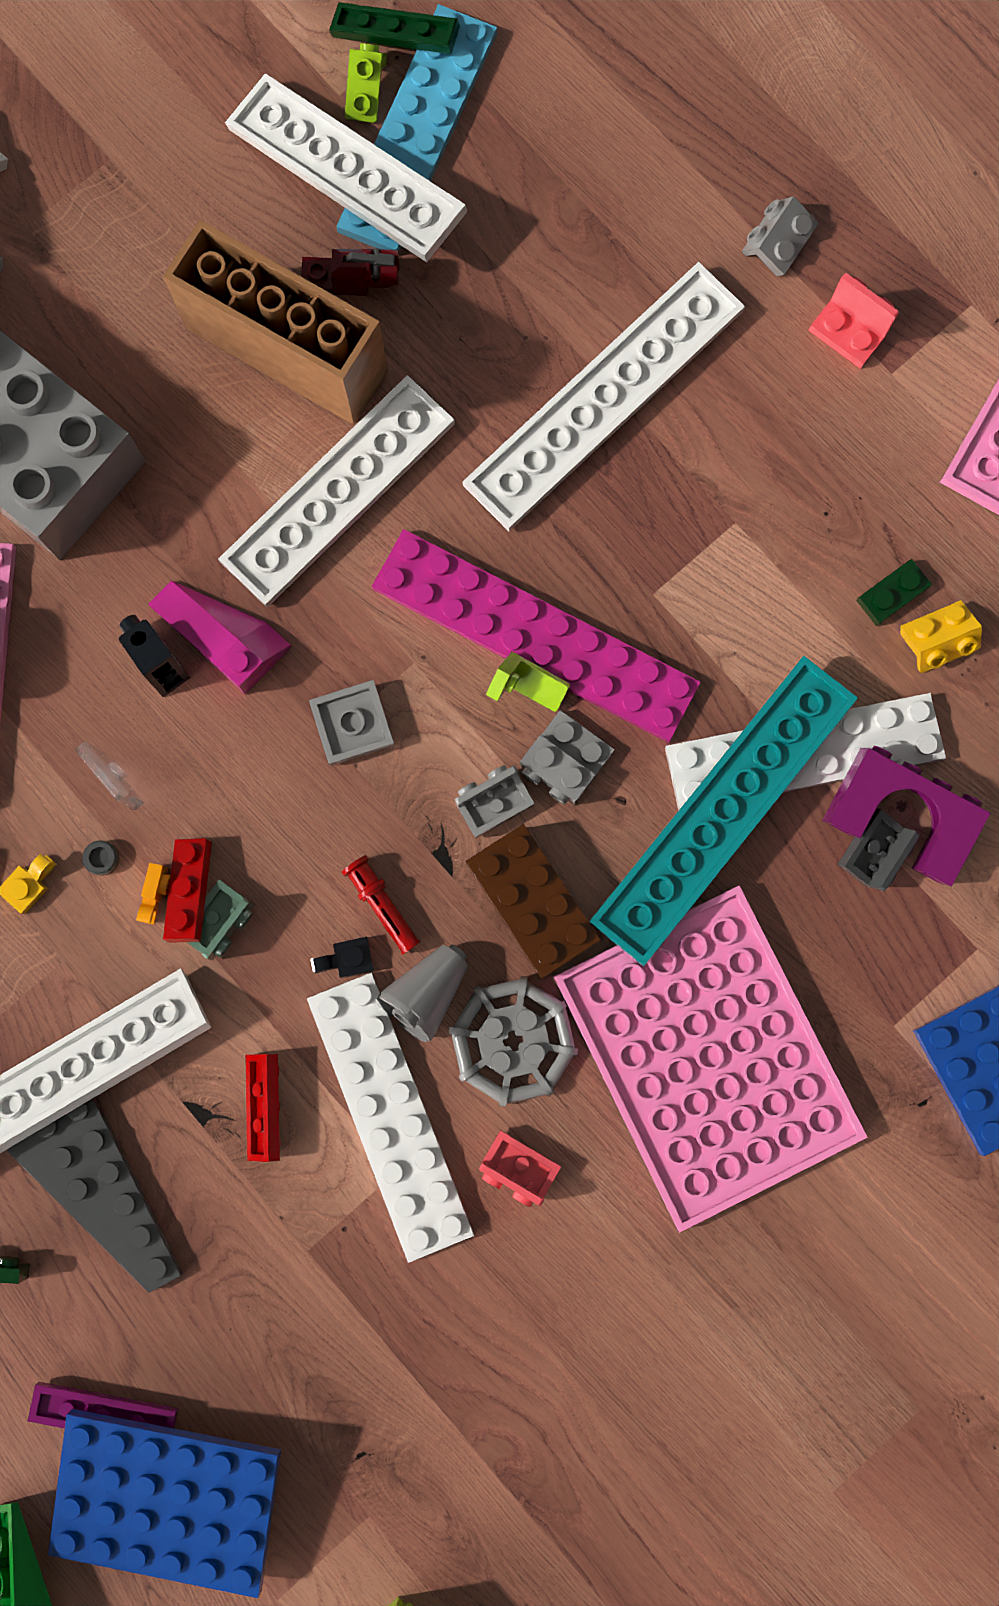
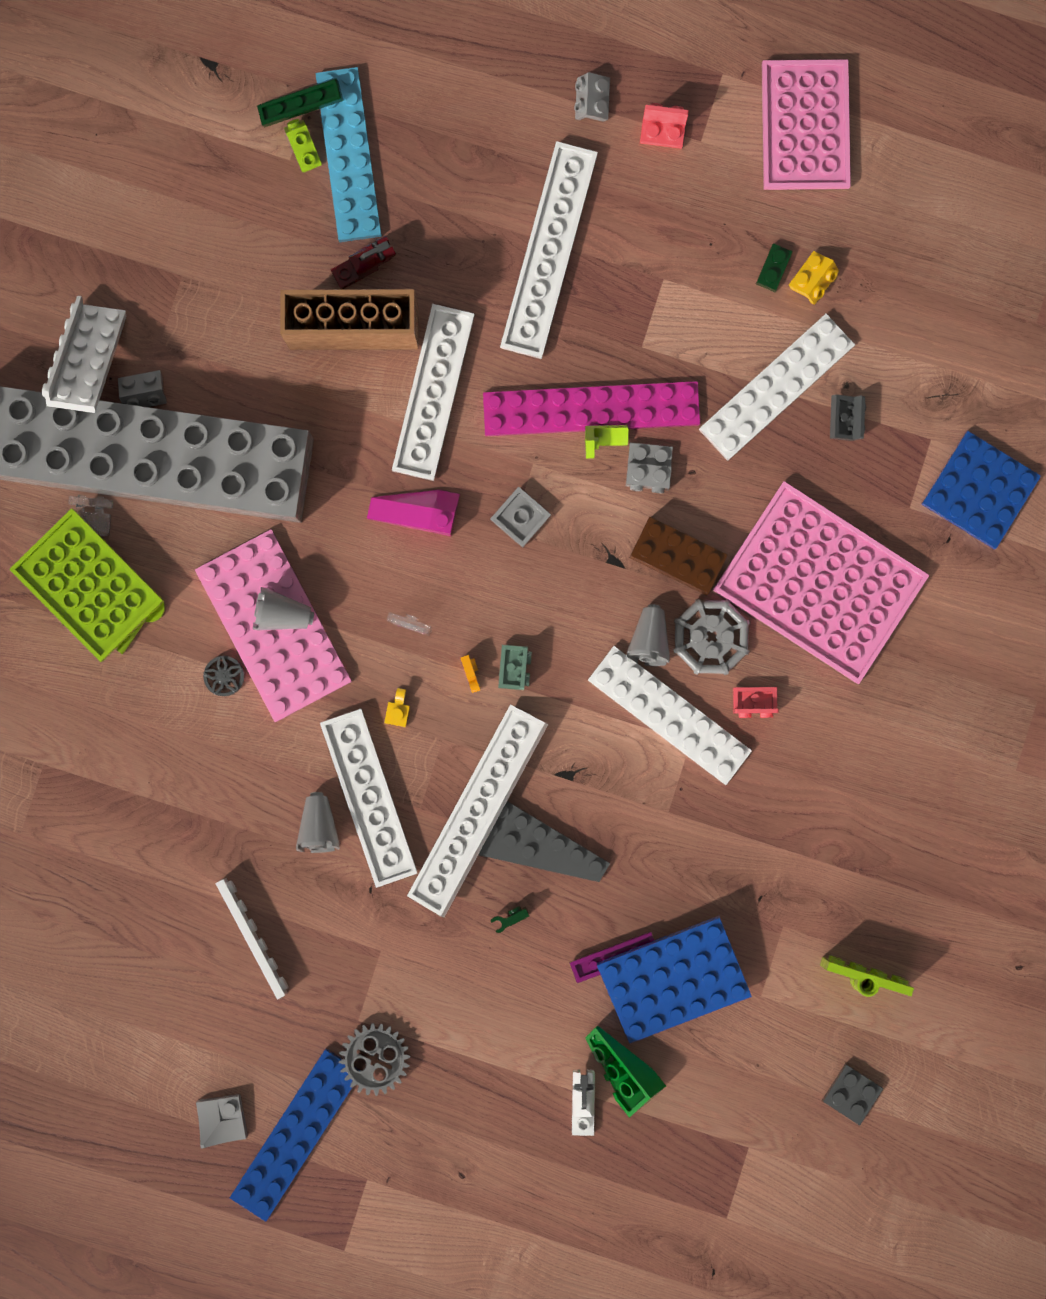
camera: 30 degrees left, 5 degrees up
dark grey tile [82,841,119,876] -> none
black torso [118,615,190,697] -> none
red plate [163,838,212,943] -> none
white plate [225,73,467,262] -> none
red plate [245,1054,281,1162] -> none
black plate [311,936,374,978] -> none
red pin [341,855,421,955] -> none
light grey bracket [455,765,535,839] -> none
teal plate [589,656,858,966] -> none
magenta arch [822,745,991,887] -> none

